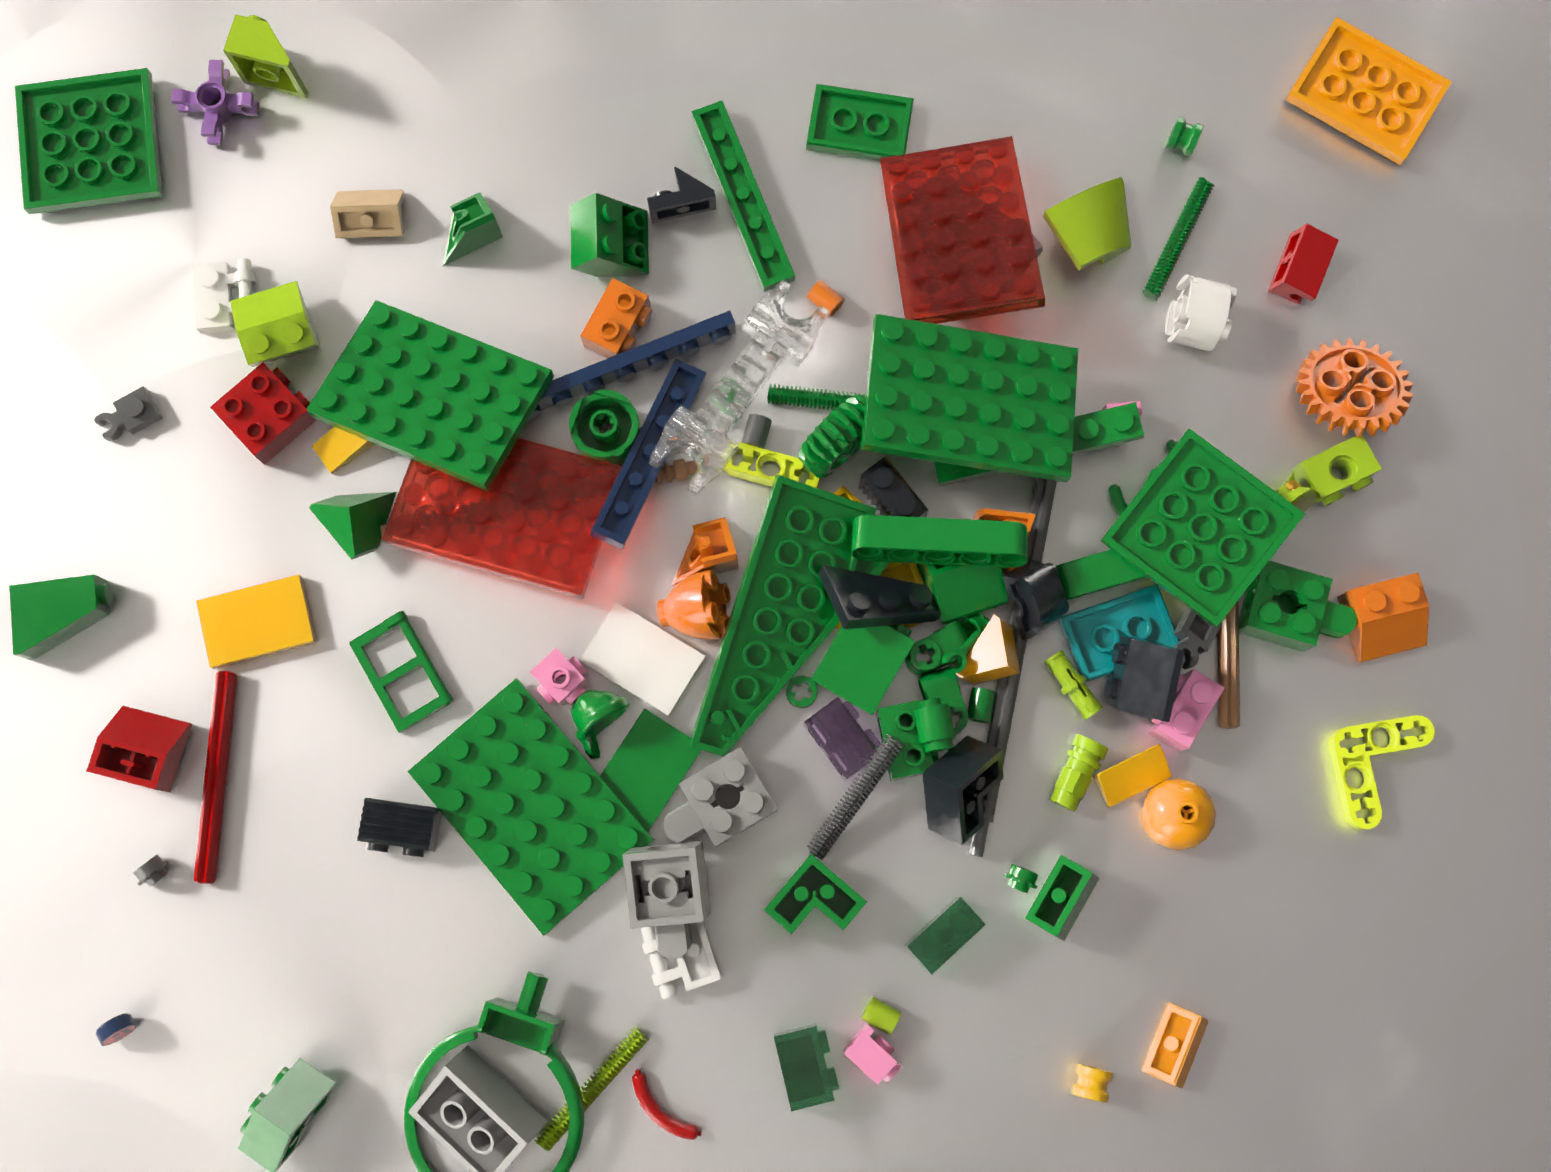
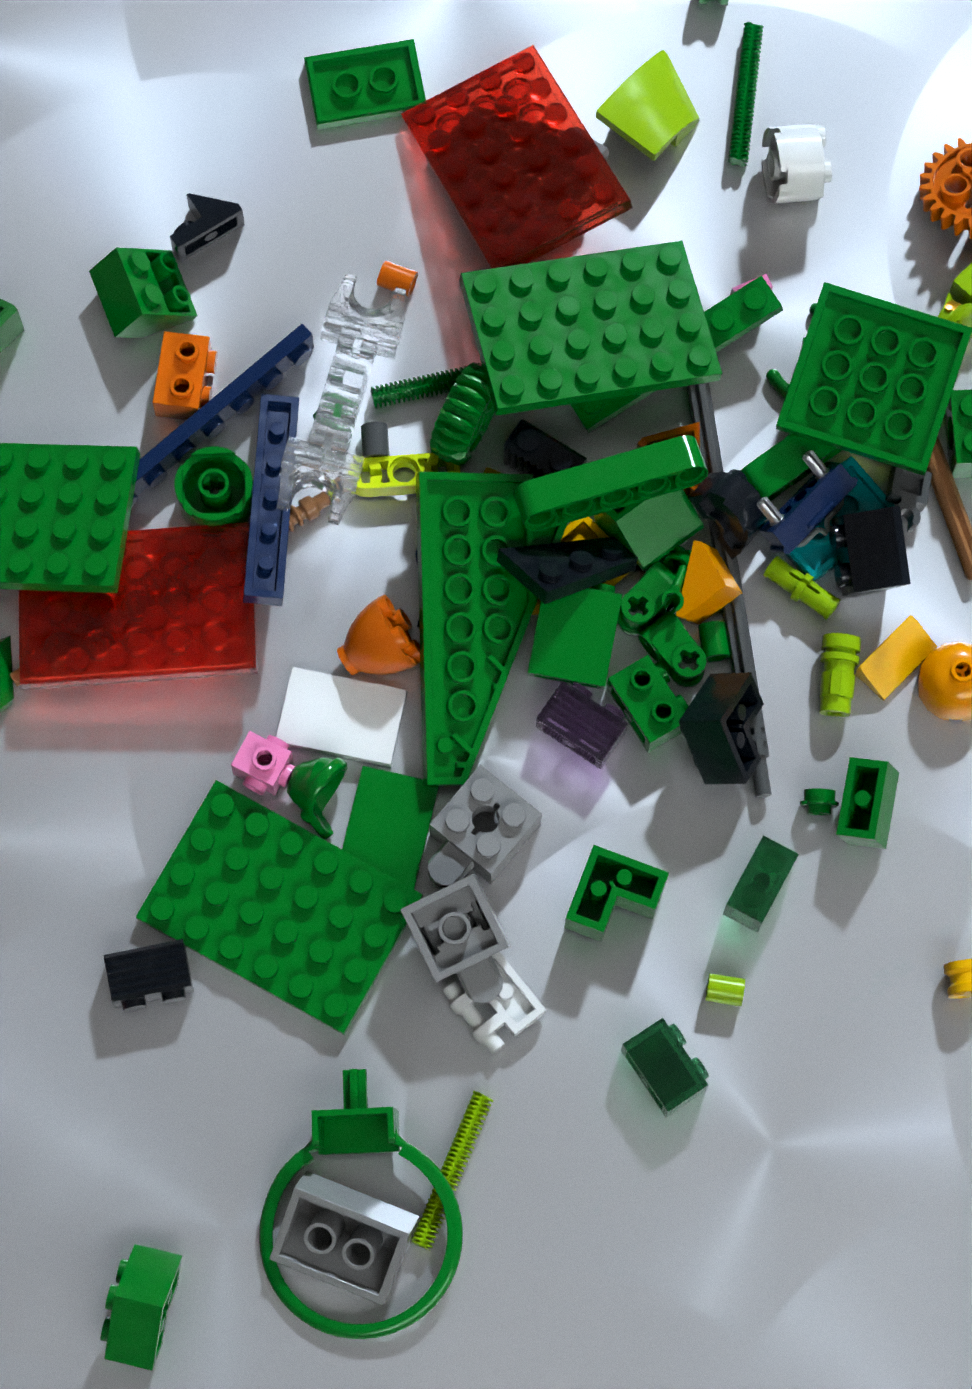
camera: 20 degrees left, 5 degrees down
green window [349,611,454,733] -> none
red piece [632,1069,702,1140] -> none
orange slope [672,517,739,585] -> none
green plate [691,100,795,292] -> none
green bush [786,675,818,709] -> none
dark grey axle [807,734,904,860] -> none
bright pink brick [843,1023,901,1085] -> none
green brick [914,698,956,753] -> none
bright pink brick [1149,669,1225,752] -> none
red hinge [1268,223,1339,304] -> none
none -> dark blue piece [757,450,858,554]

